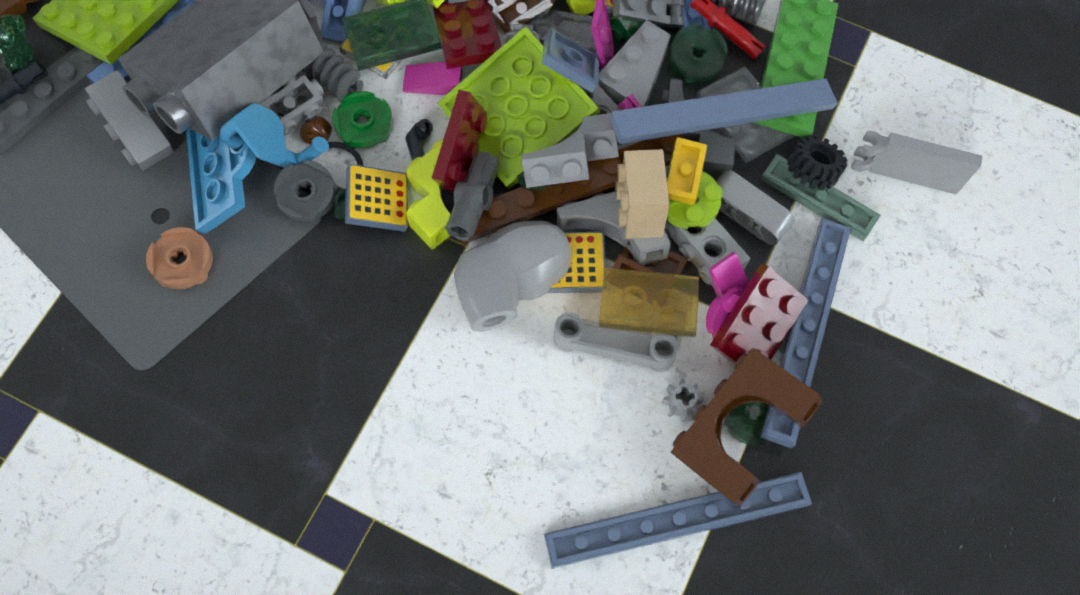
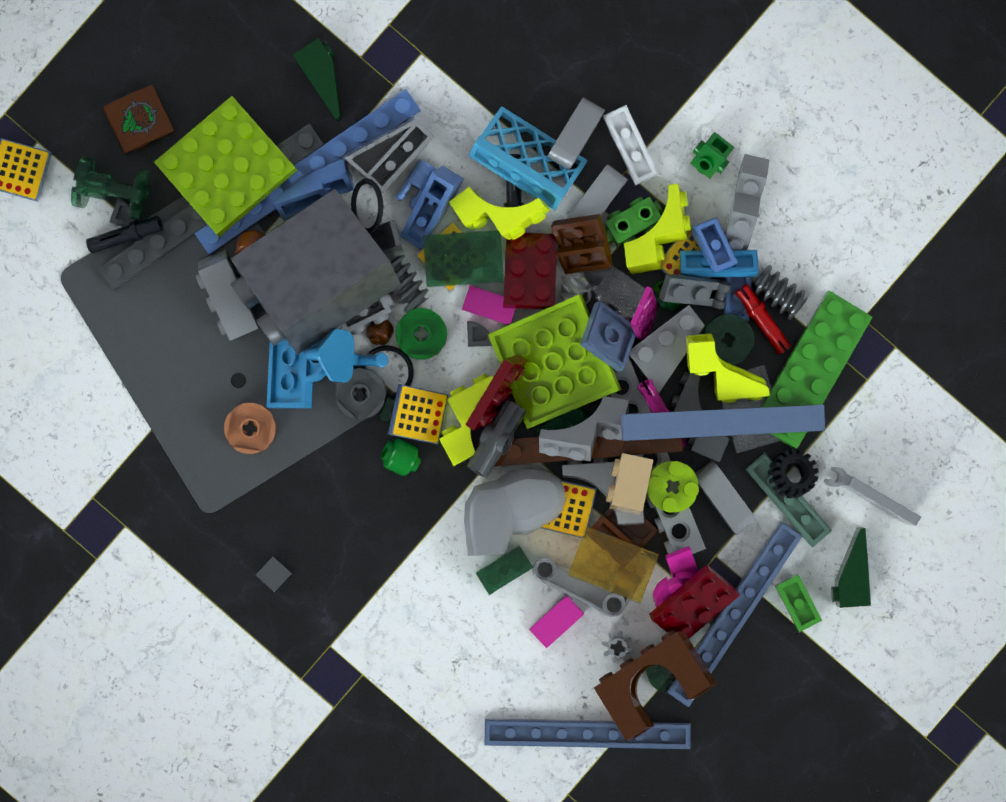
camera: 15 degrees right, 20 degrees up
black arm [405,119,433,161] -> none
yellow plate [667,137,707,205] -> none
none -> dark grey tile [256,556,292,592]
none -> green head [381,438,421,476]
none -> dark grey tile [467,321,492,347]
none -> clear green brick [476,545,533,595]
none -> dark pink slope [529,595,584,648]
none -> neon yellow arch [686,334,770,403]
none -> bright green plate [775,574,822,632]
none -> dark green slope [831,527,871,608]

